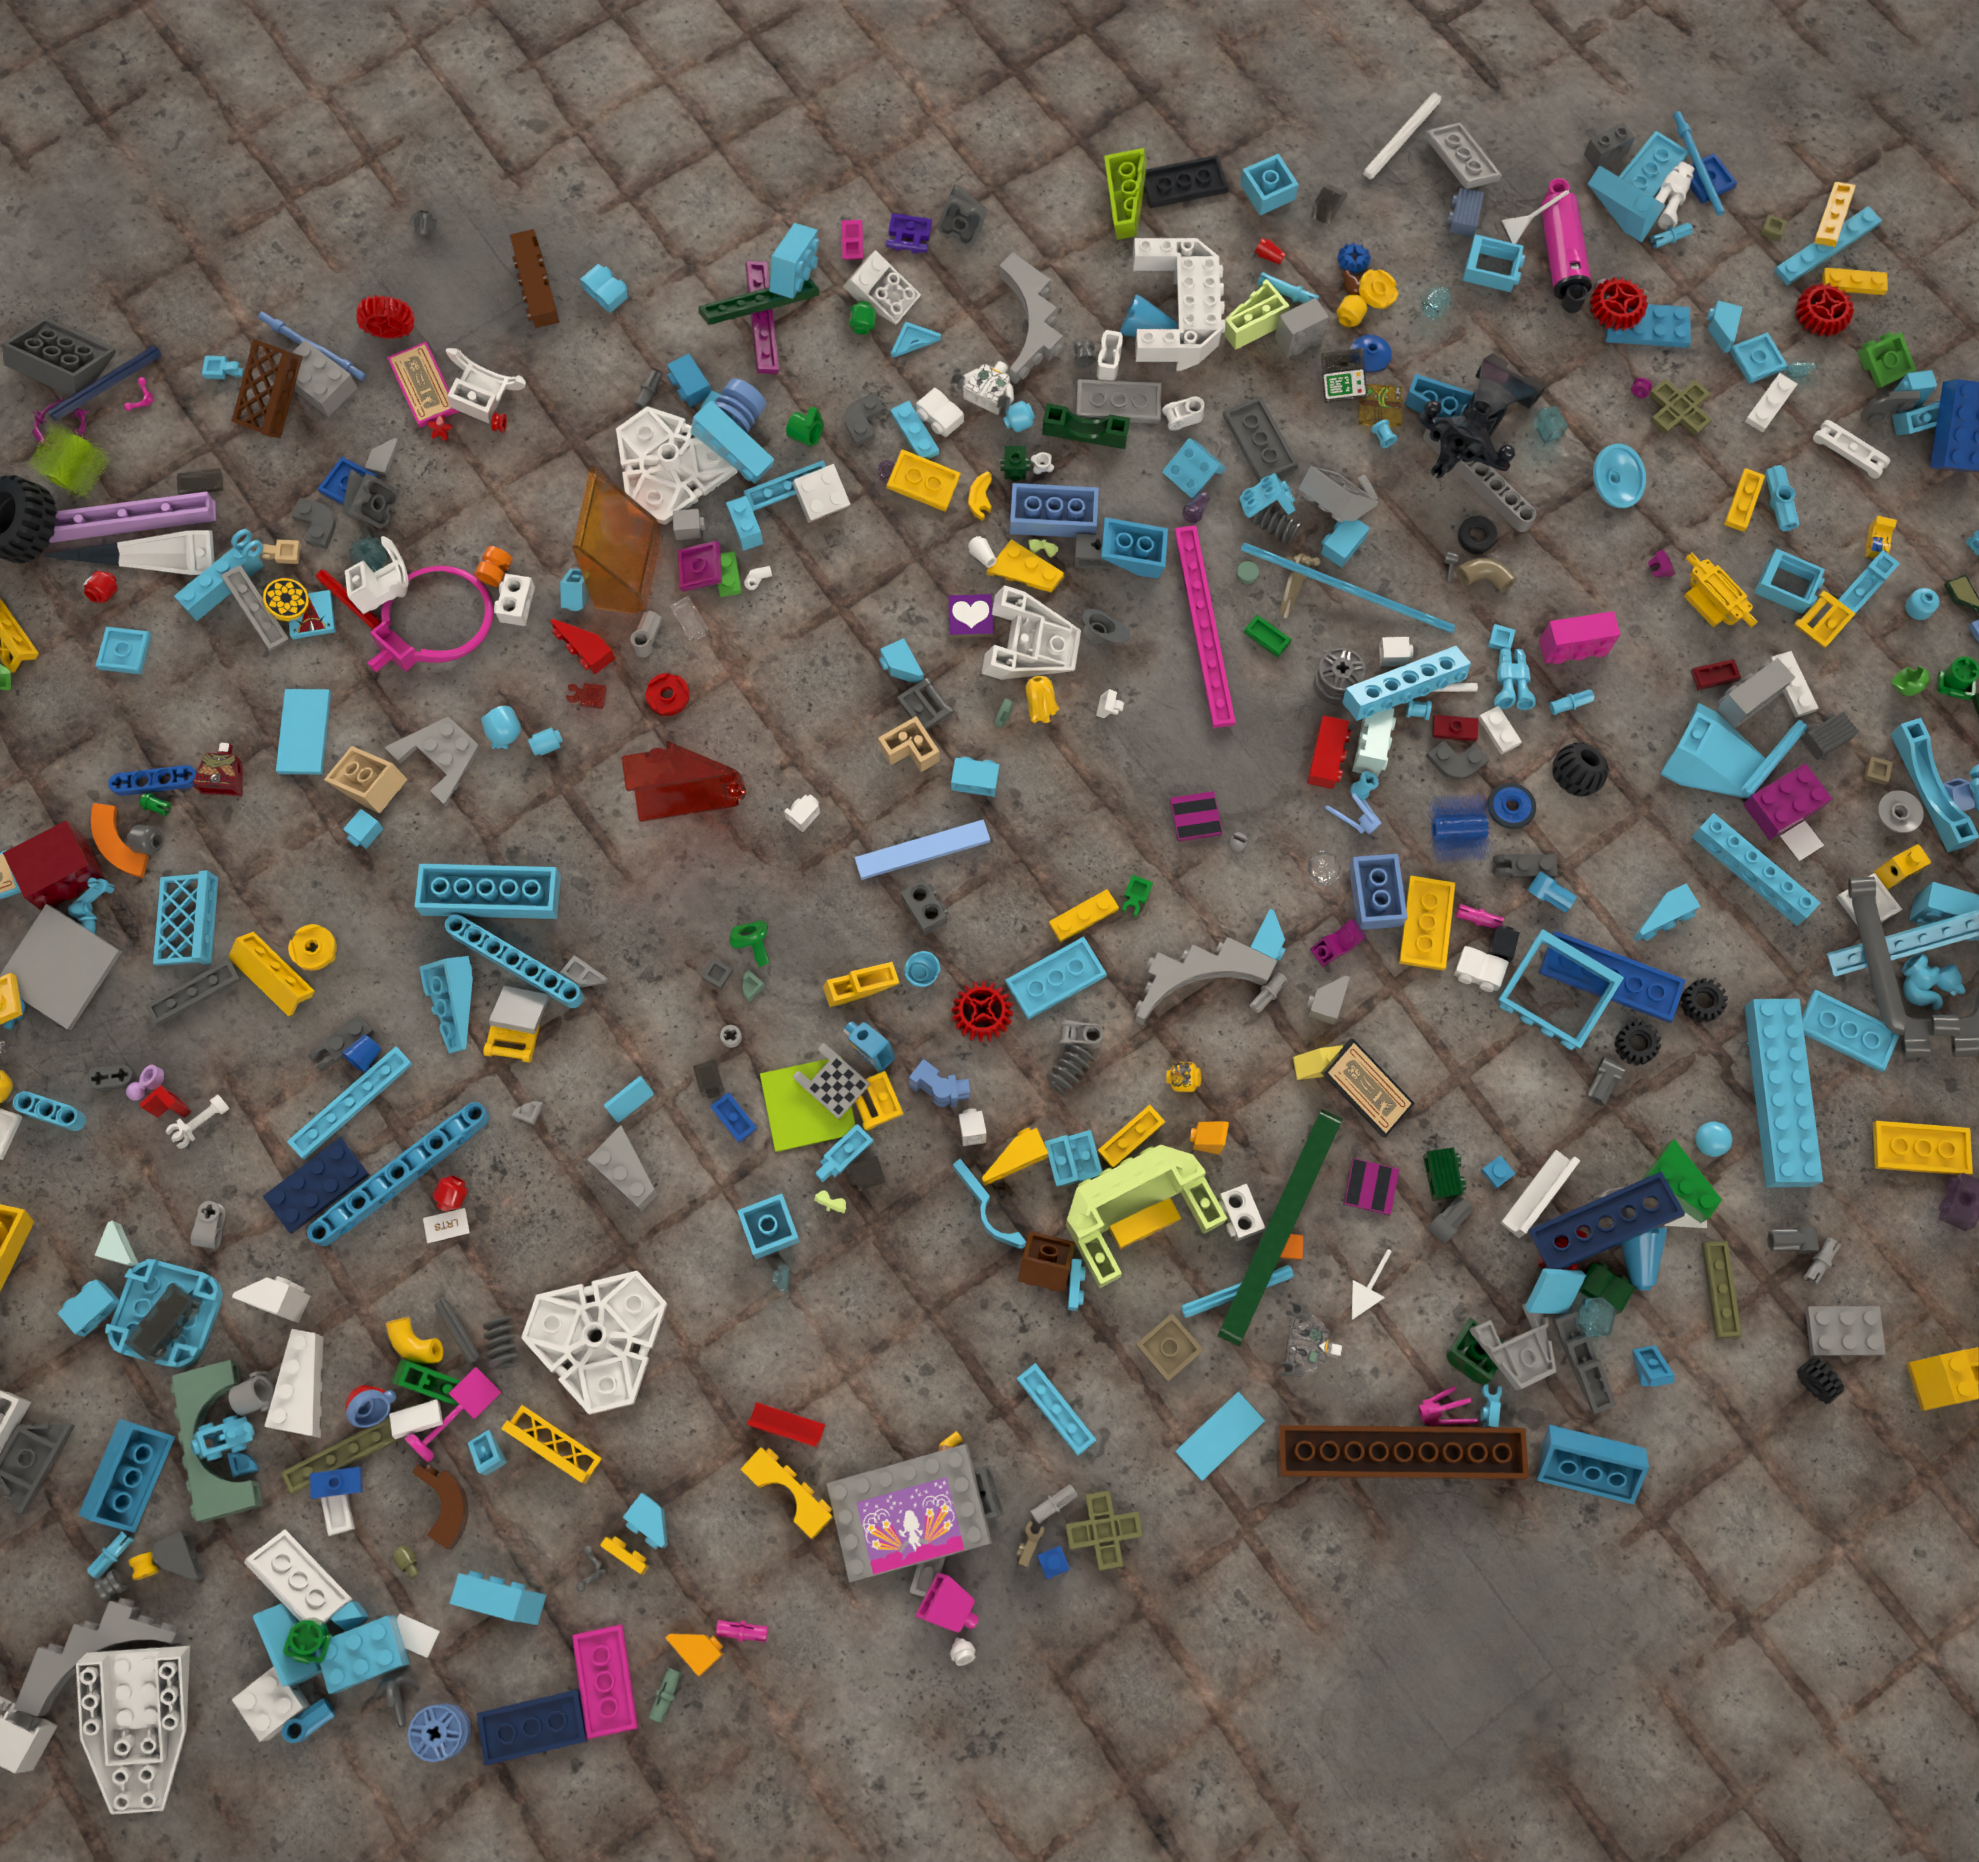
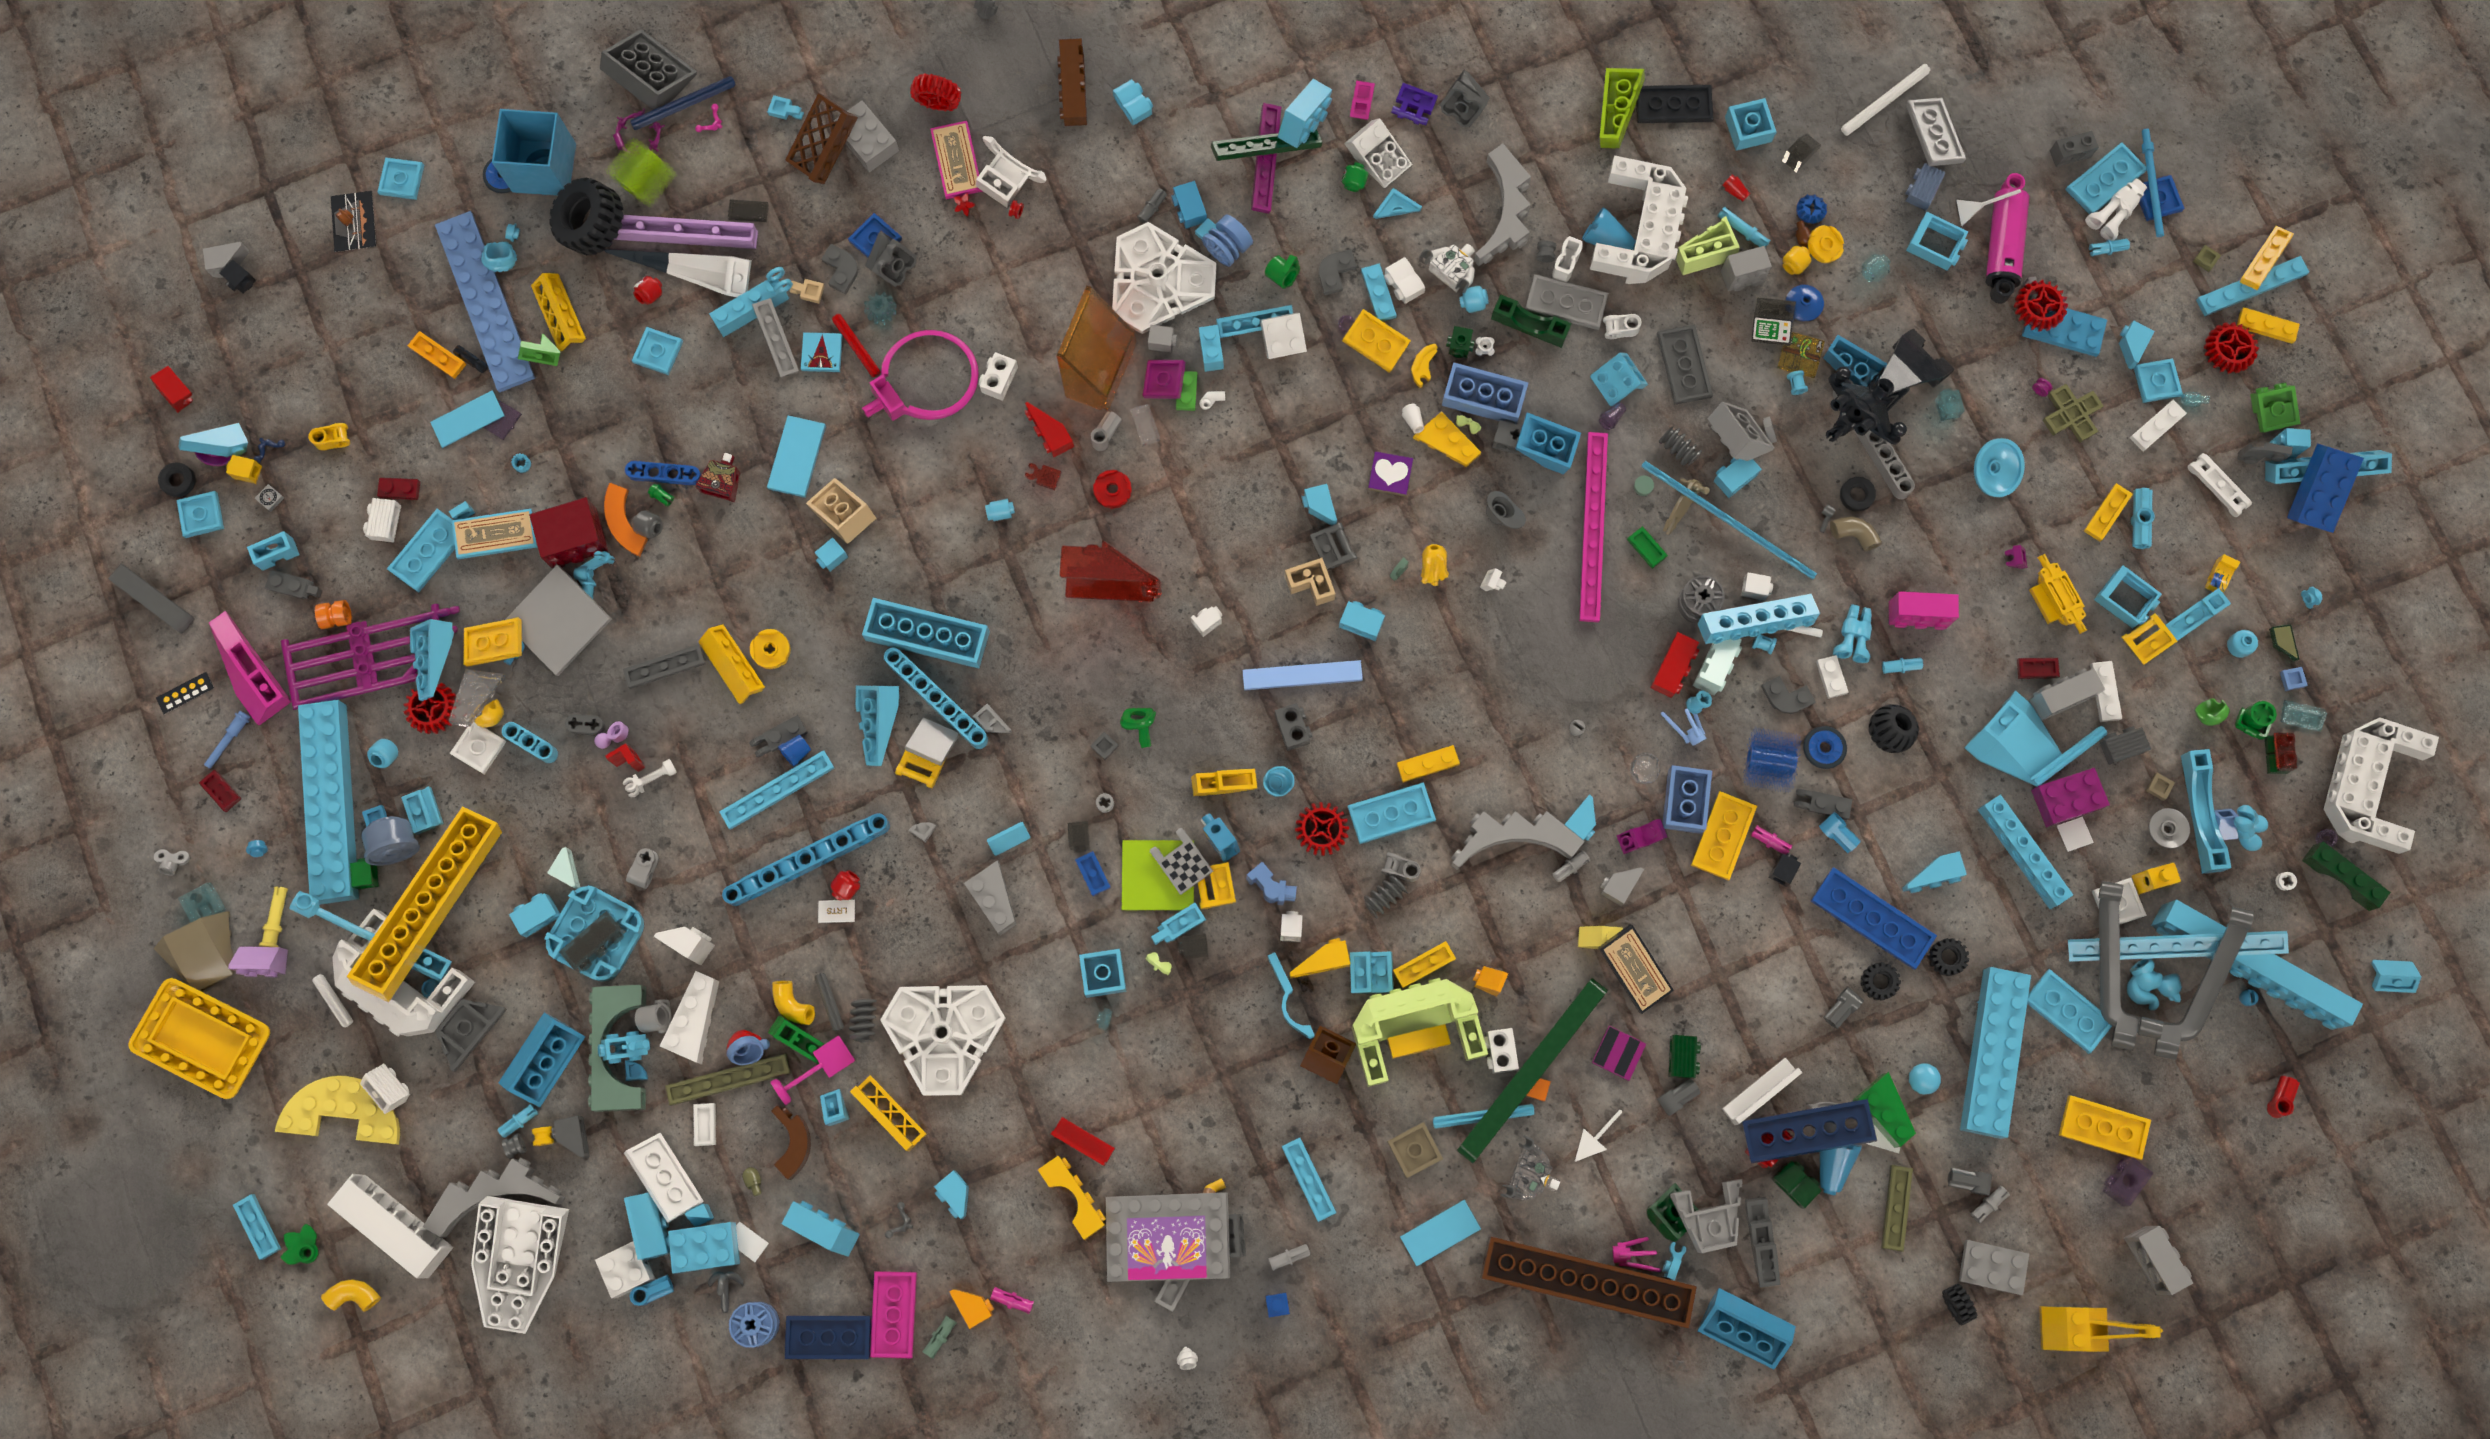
camera: 15 degrees right, 5 degrees up
medium azure fence [153,870,219,966] -> none
medium blue bar [258,311,366,381] -> none
dark blue plate [262,1137,370,1234] -> none
yellow tile [263,578,309,621] -> none
green piece [283,1618,332,1664] -> none
blue plate [310,1467,363,1499] -> none
white piece [345,536,408,614] -> none
light grey tile [365,438,400,476] -> none
light grey wing [385,717,480,807] -> none
white tile [389,1399,443,1439] -> none
orange wheel [474,546,513,587] -> none
medium azure helmet [481,706,521,749] -> none
medium azure slope [560,569,591,611] -> none
yellow plate [600,1536,649,1575] -> none
medium azure wedge [690,400,774,484] -> none
sand green tile [742,970,765,1003] -> none
dark pink torso [915,1573,979,1633] -> none
white wedge [982,585,1081,680] -> none
dark tan plate [1015,1521,1044,1568] -> none
olive plate [1065,1490,1143,1571] -> none
medium azure plate [1068,1259,1086,1311] -> none
green plate [1122,875,1153,918] -> none
head [1166,1062,1201,1092] -> none
tile [1170,791,1223,842] -> none
medium azure bracket [1239,473,1295,518] -> none
dark red plate [1432,714,1478,742] -> none
white brick [1454,946,1509,992] -> none
dark azure plate [1481,1155,1516,1189] -> none
medium azure tile [1488,624,1516,650] -> none
medium azure window [1497,929,1624,1050] -> none
medium azure tile [1525,1269,1586,1314] -> none
clear light blue brick [1576,1298,1617,1338] -> none
medium azure wedge [1588,165,1665,243] -> none
dark azure slope [1632,1345,1675,1387] -> none

